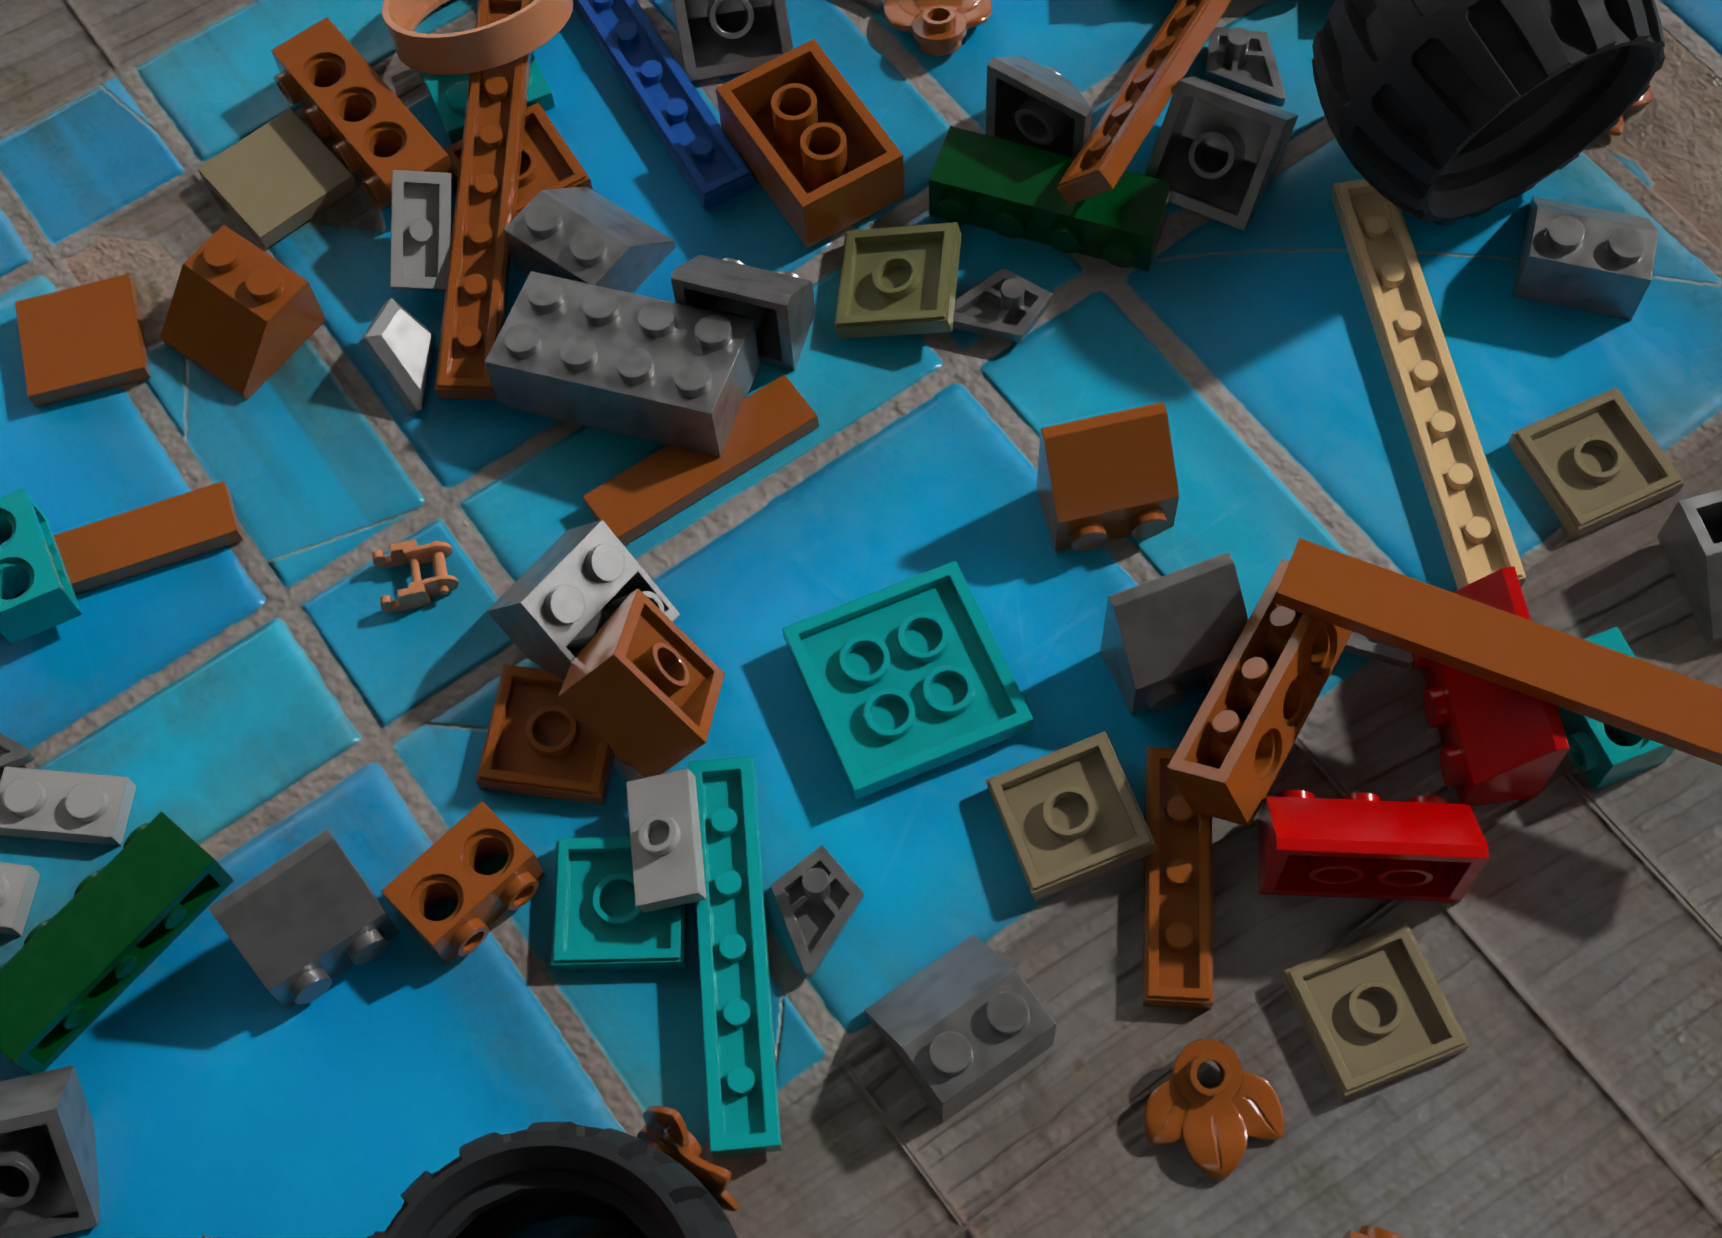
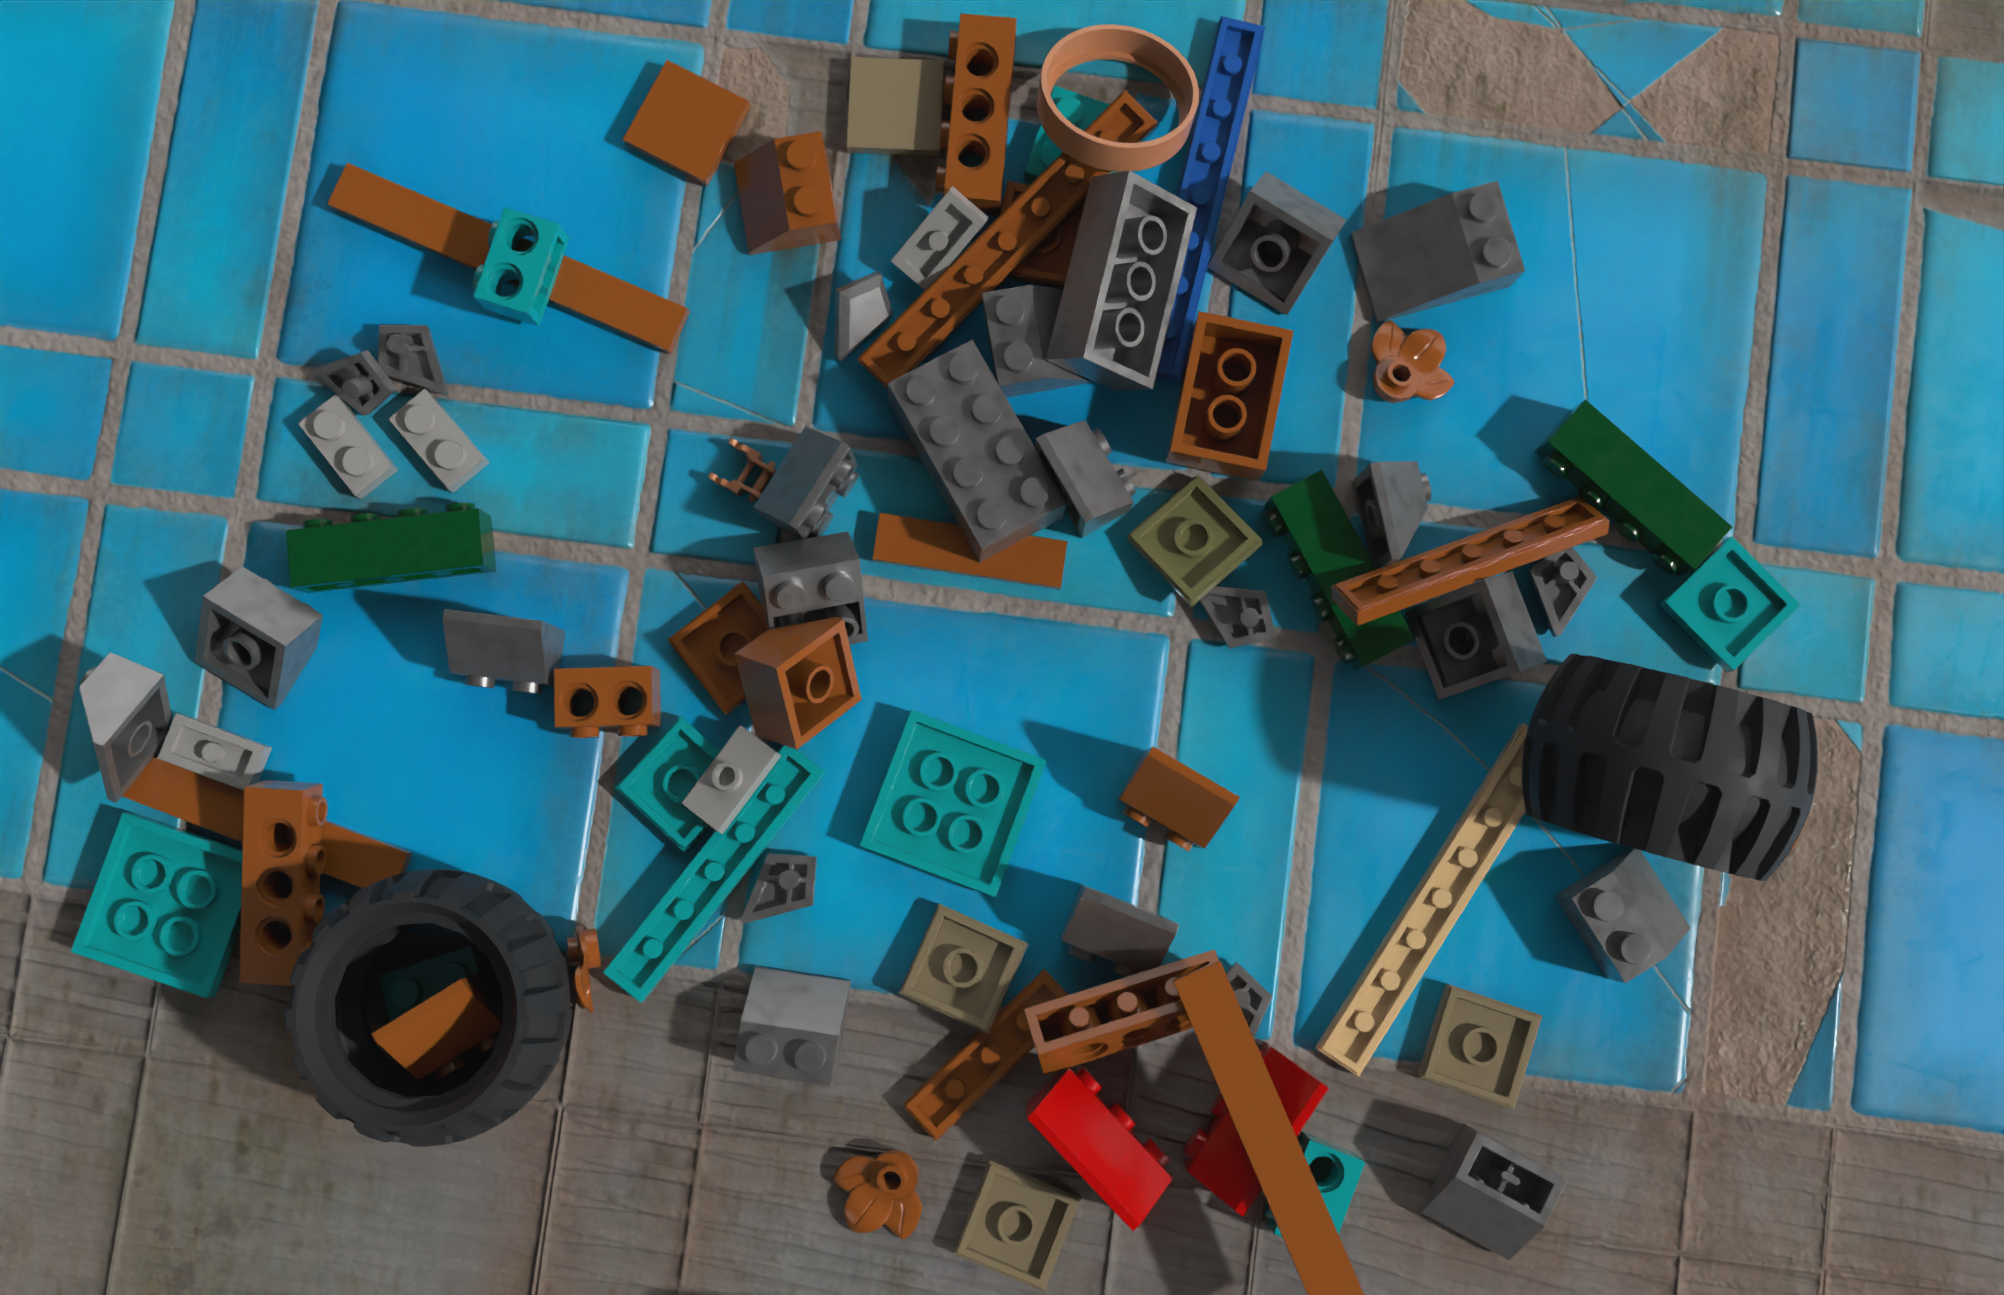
camera: 40 degrees right, 20 degrees up
none -> flat silver slope [754,426,859,540]
none -> flat silver brick [1046,170,1197,391]

